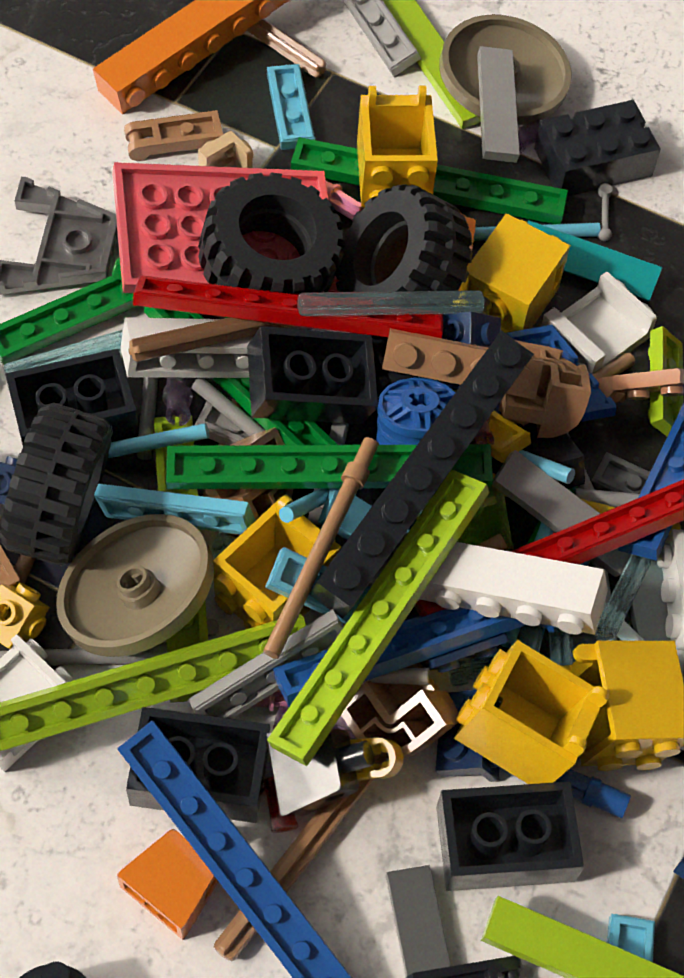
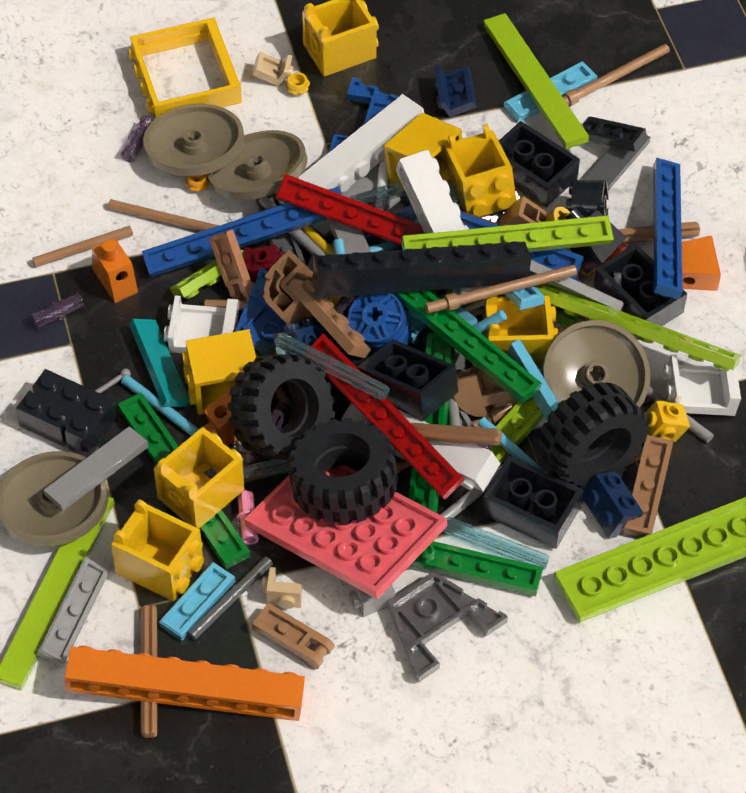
camera: 130 degrees left, 5 degrees down
none -> yellow container [111,500,204,602]
none -> dark grey bar [187,557,273,641]
none -> dark red brick [244,244,284,283]
none -> black brick [566,179,609,217]

